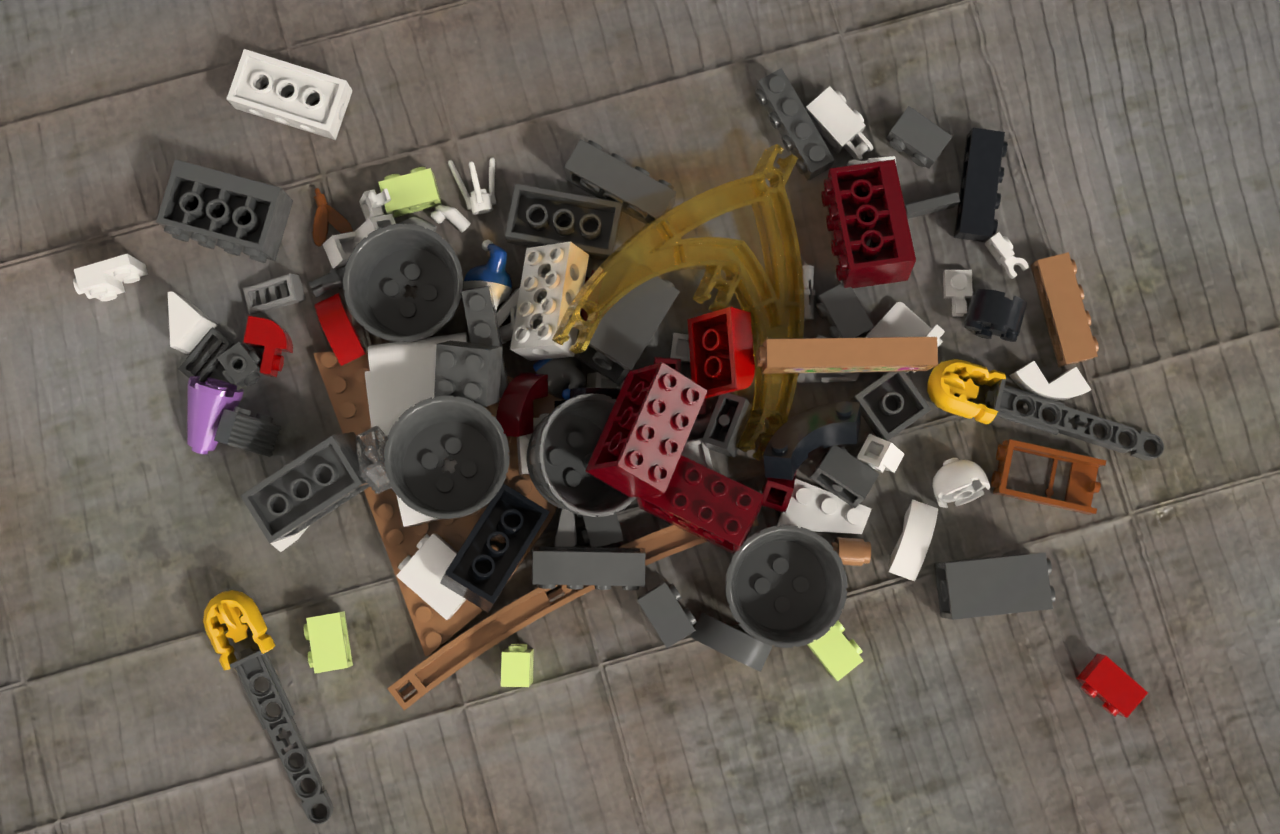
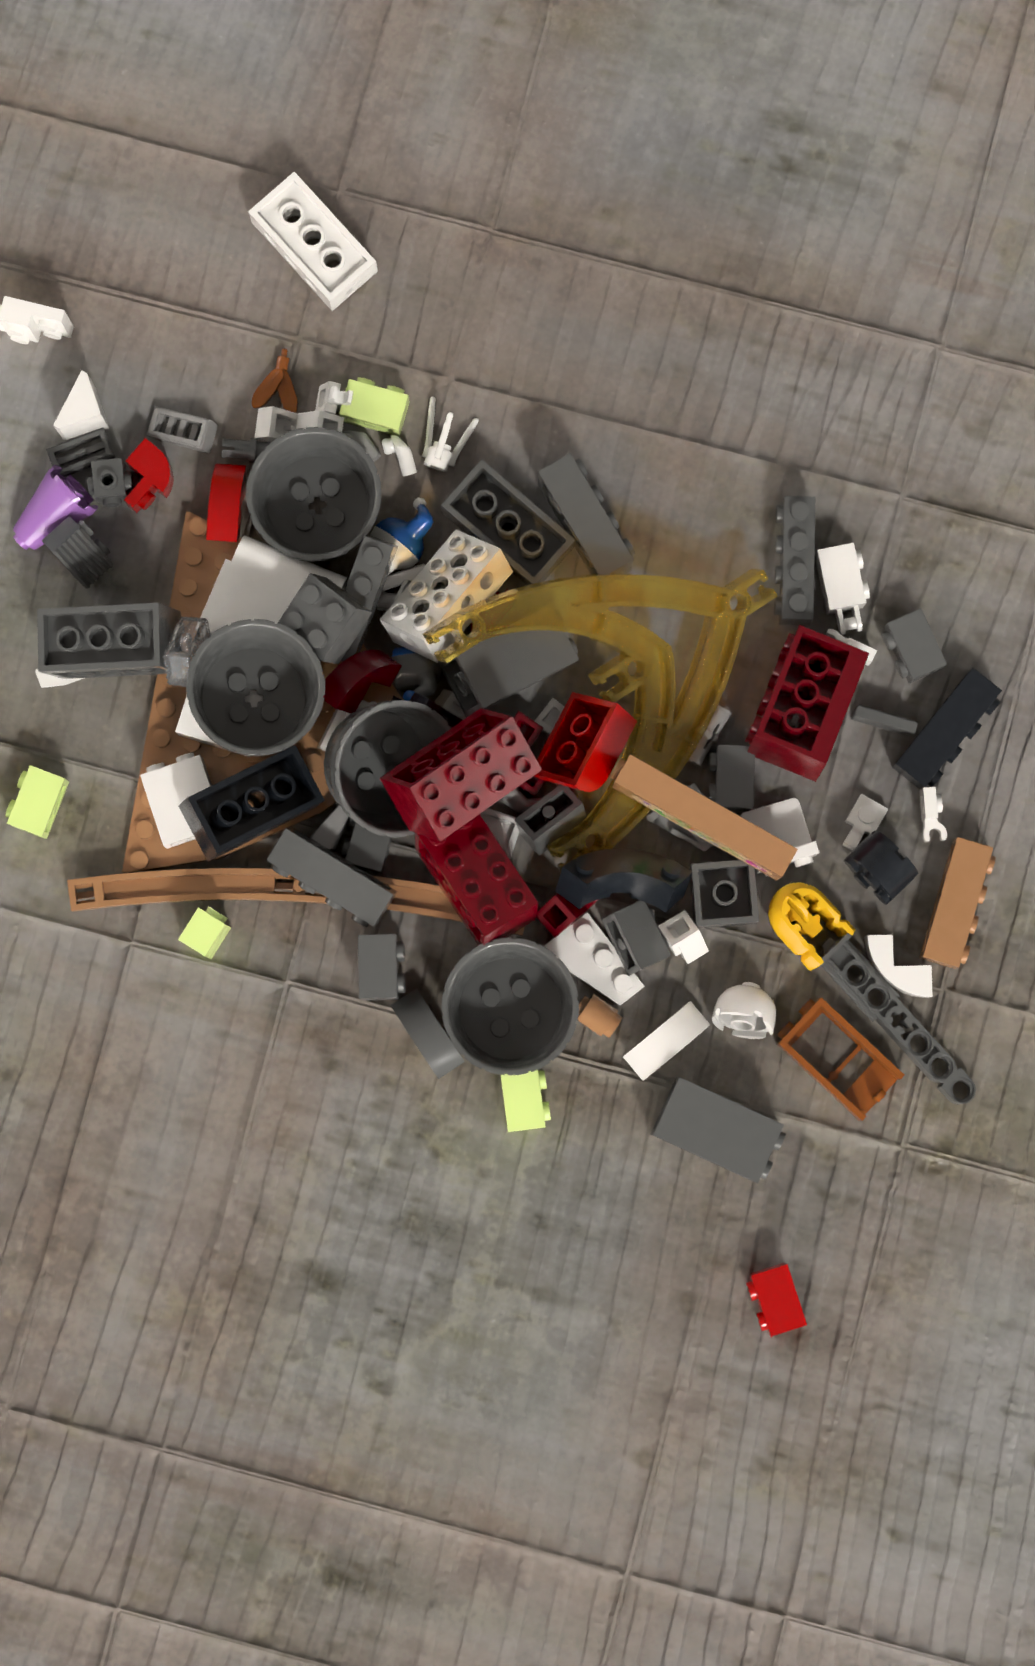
camera: 35 degrees right, 0 degrees up
dark grey brick [156,159,293,263] -> none

